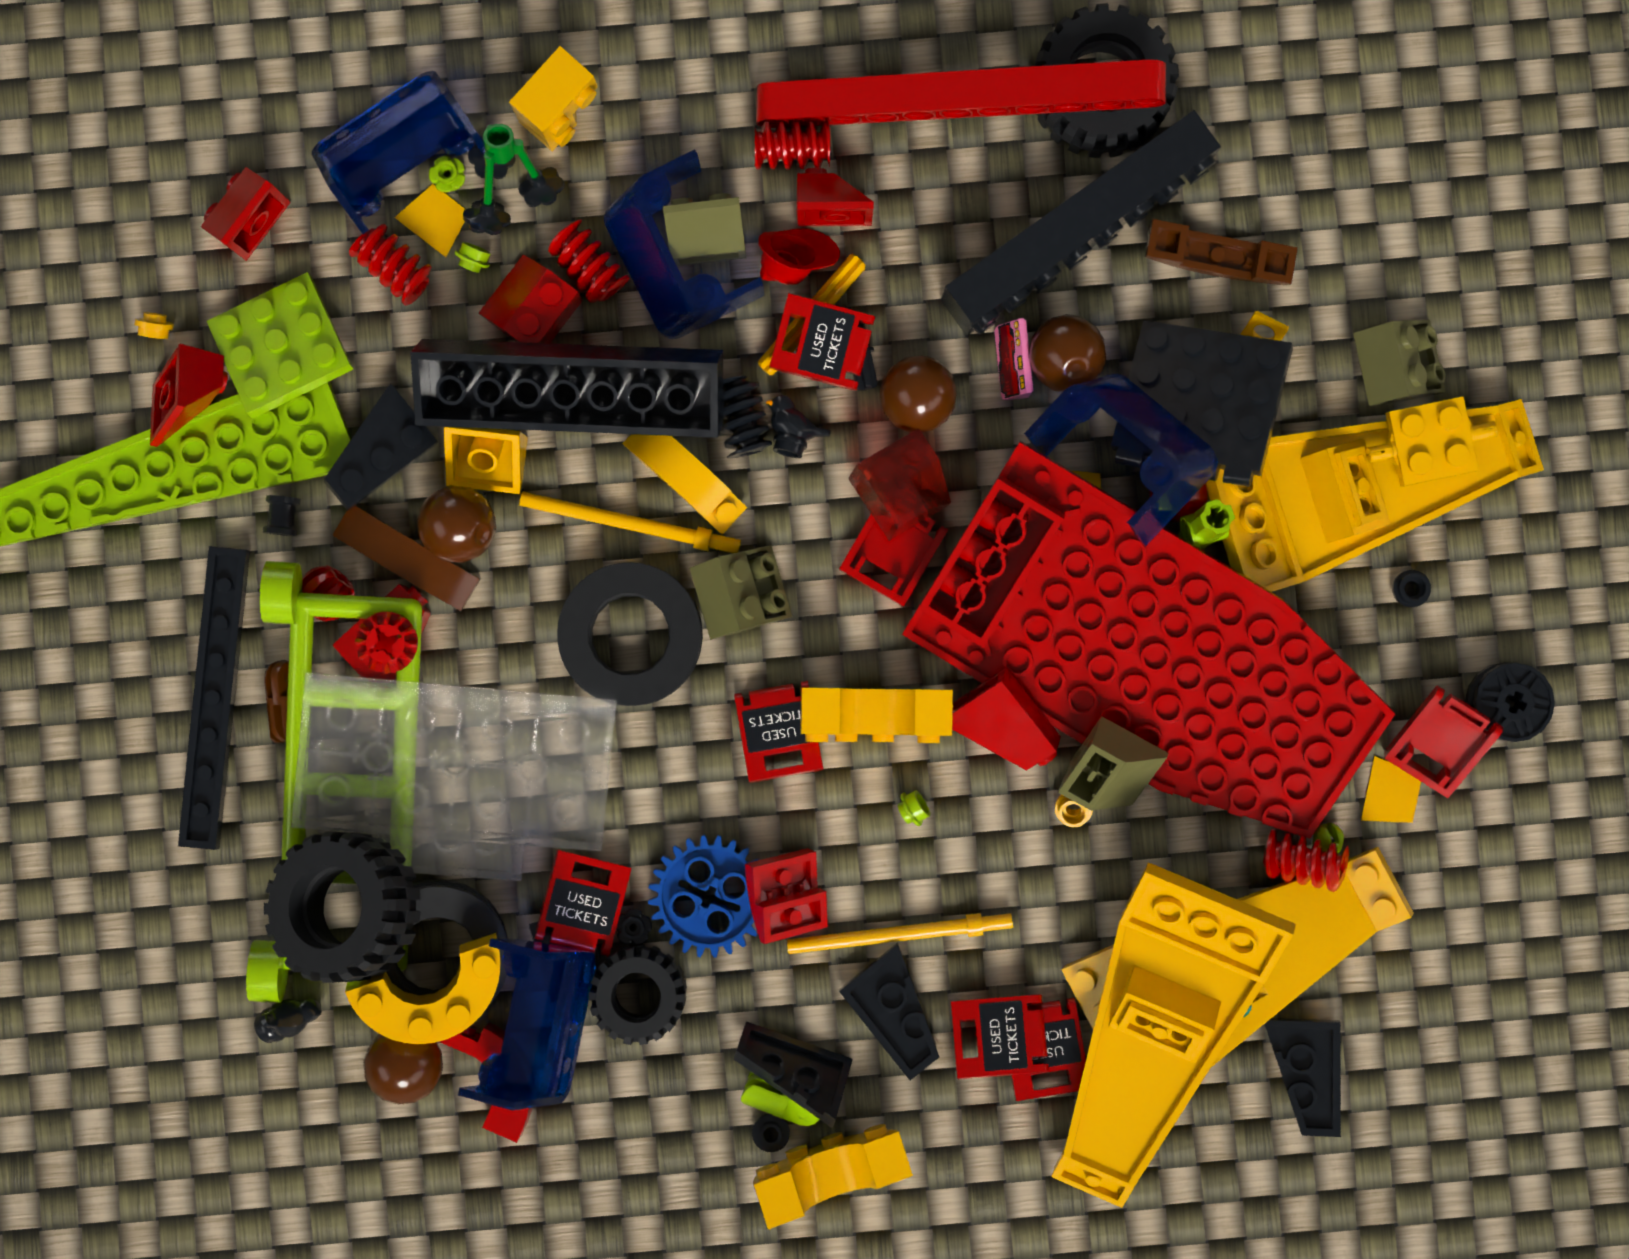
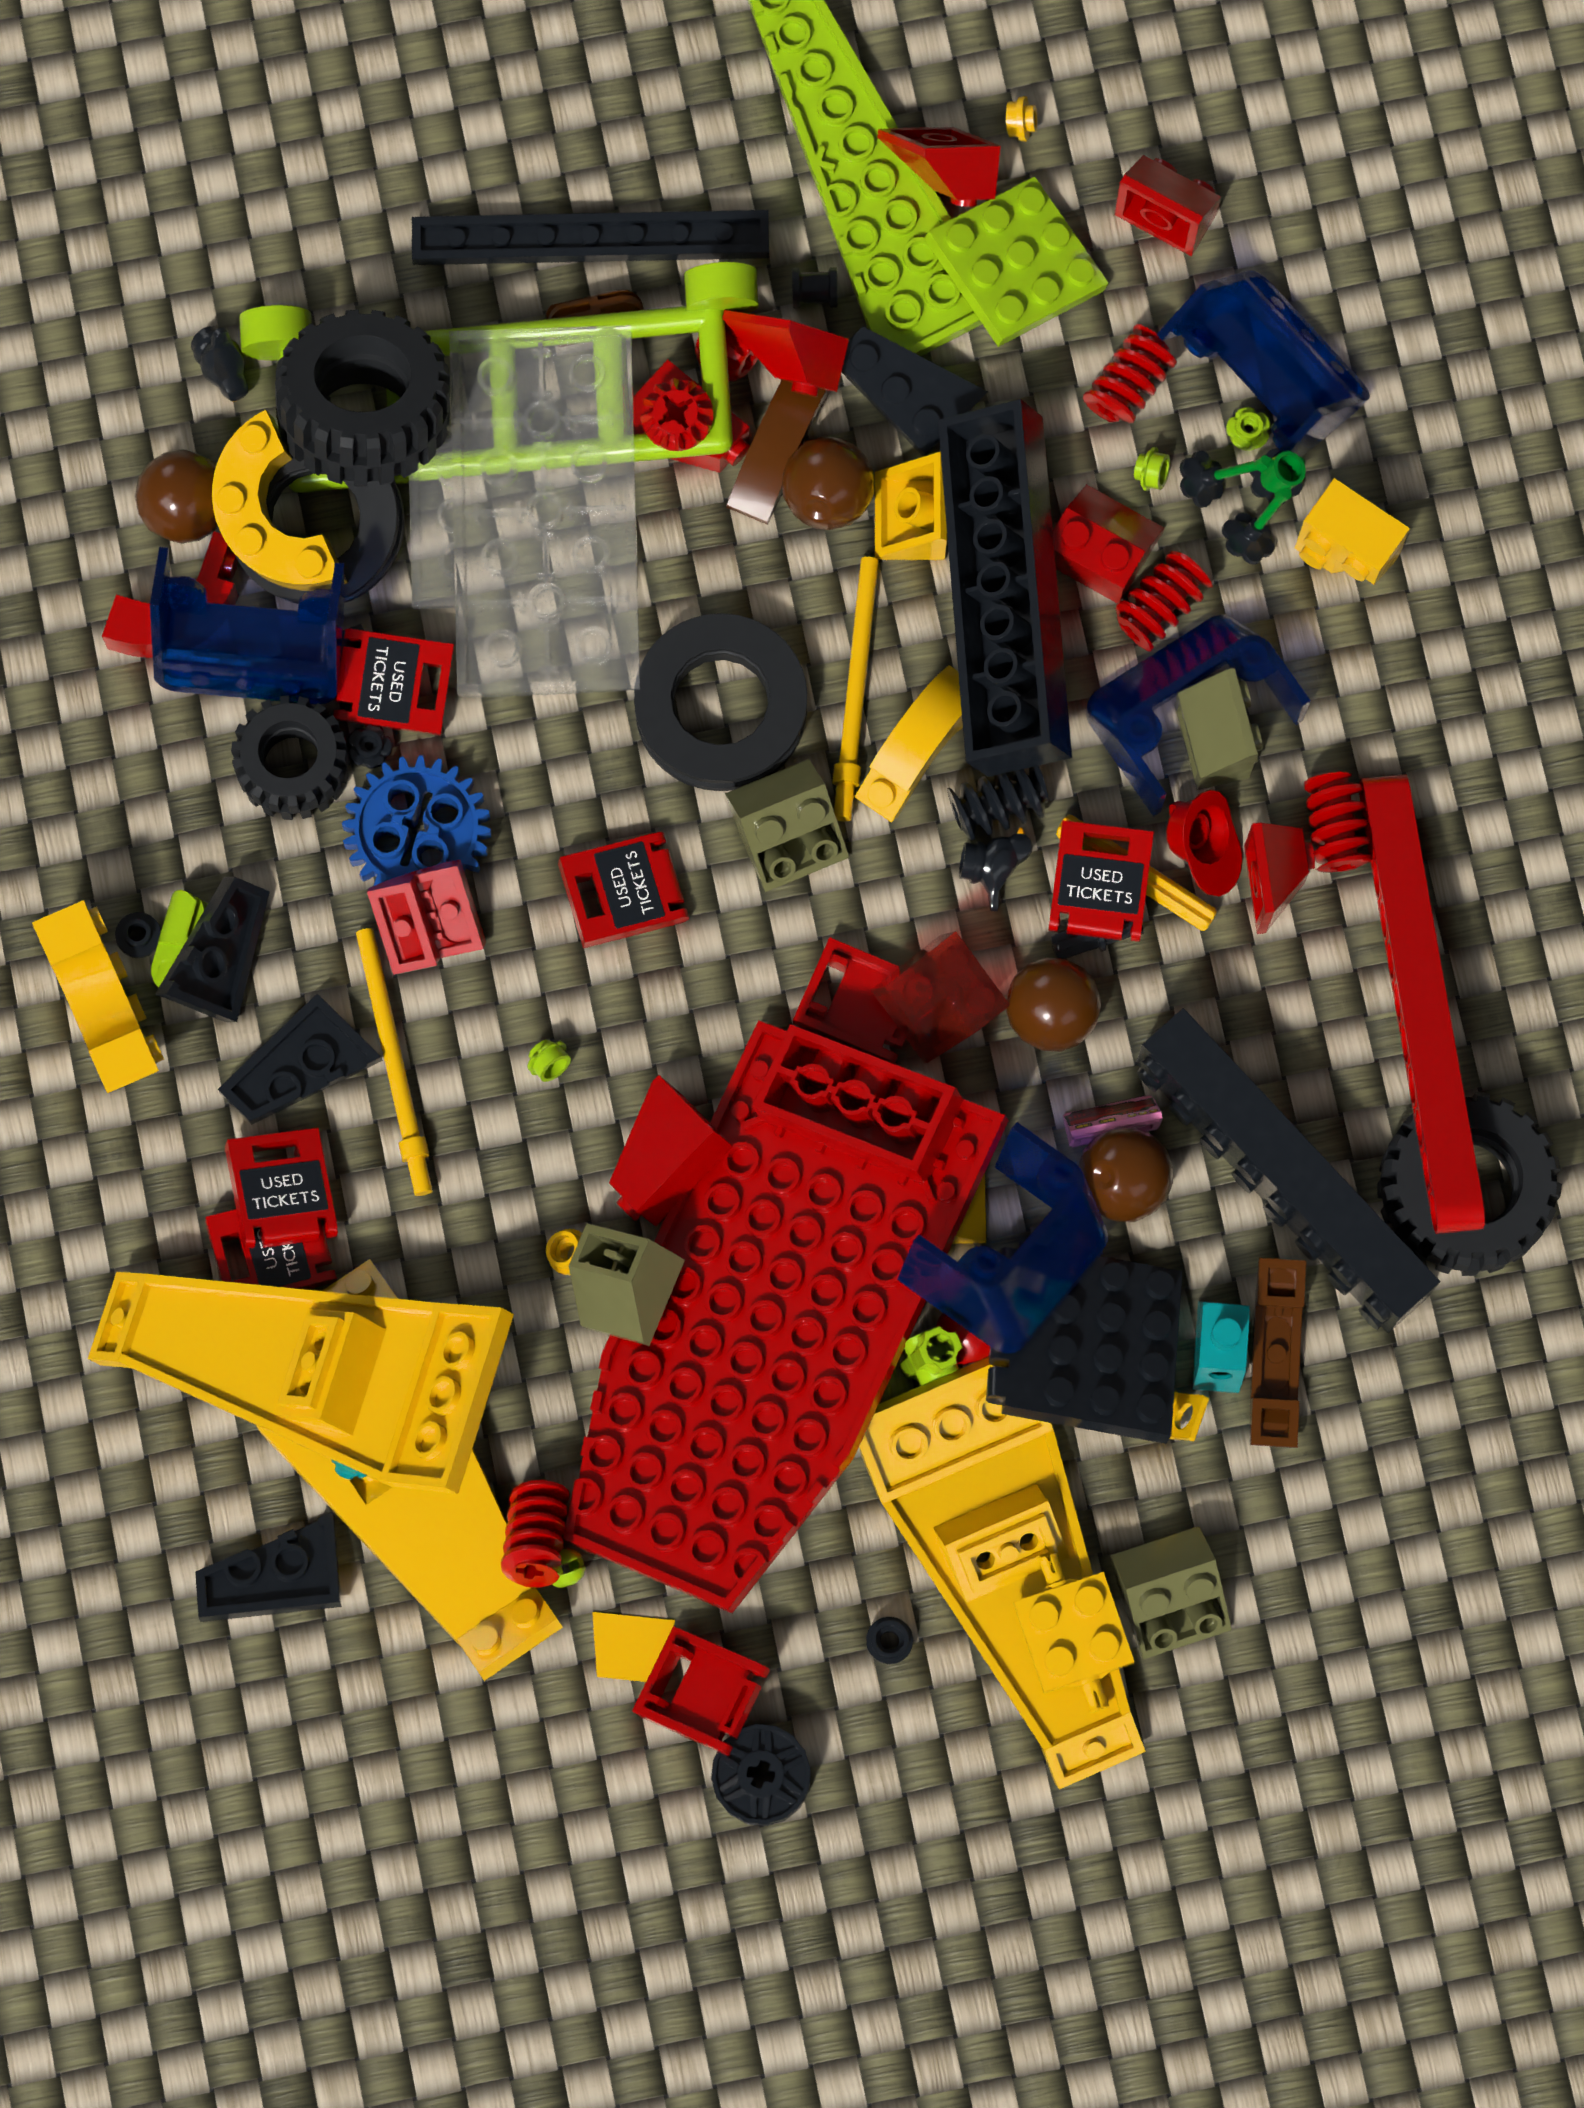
camera: 80 degrees right, 10 degrees down
yellow sticker [394,184,466,257] -> none
yellow brick [800,688,953,743] -> none
none -> red slope [722,310,849,397]
none -> teal torso [1192,1301,1250,1393]

